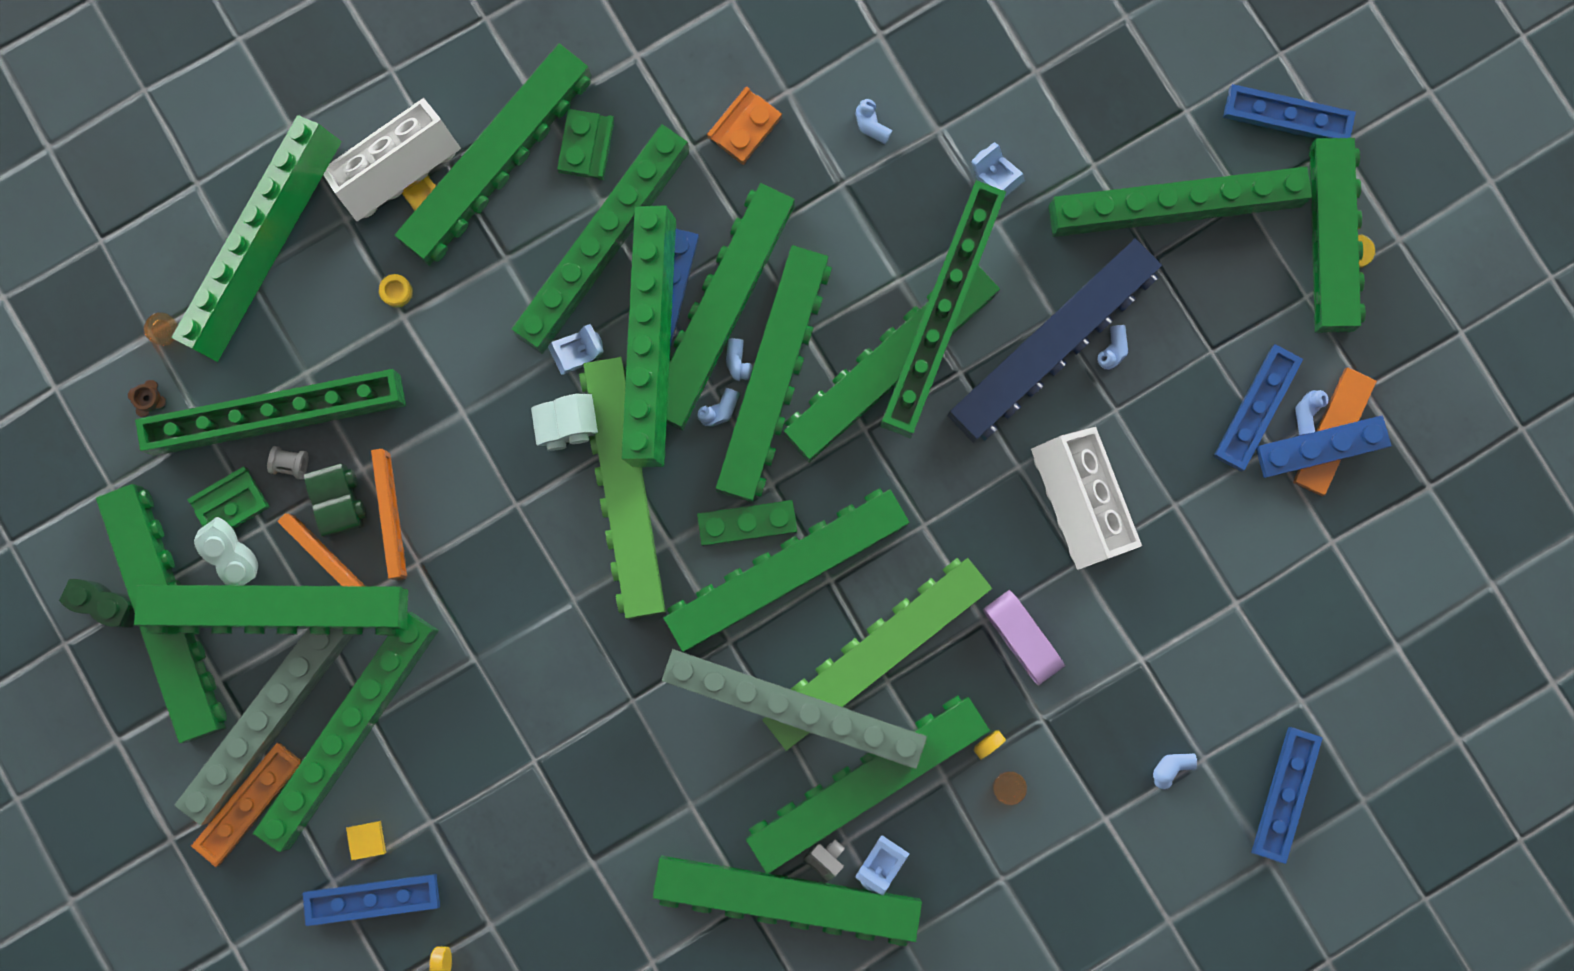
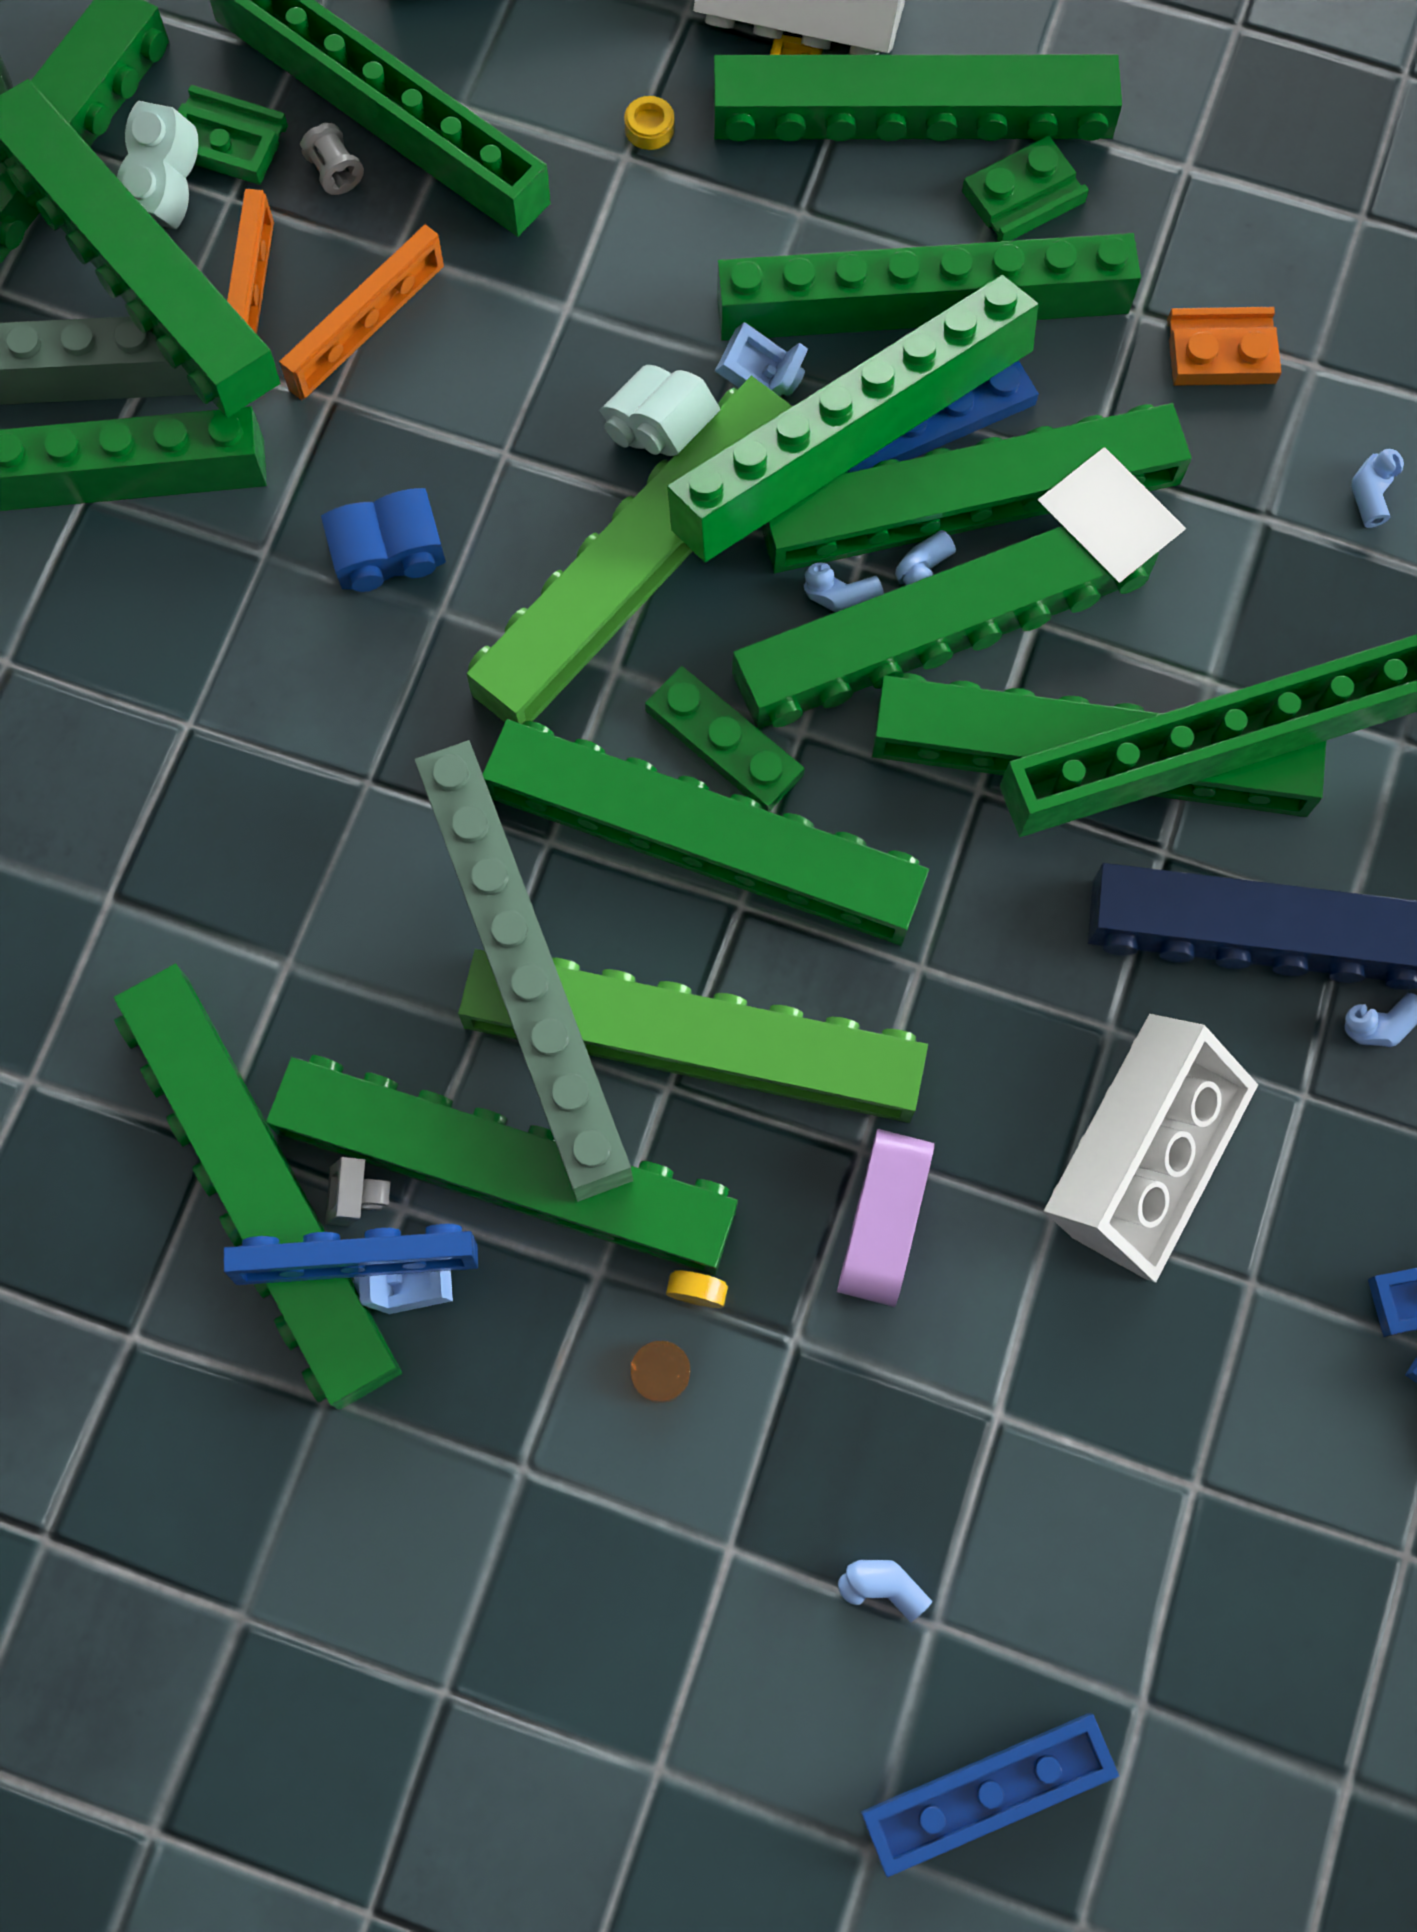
camera: 50 degrees right, 10 degrees down
dark green brick [304,463,367,538] -> none
none -> blue plate [224,1224,478,1285]
none -> blue brick [321,488,446,592]
none -> white sticker [1038,447,1186,583]

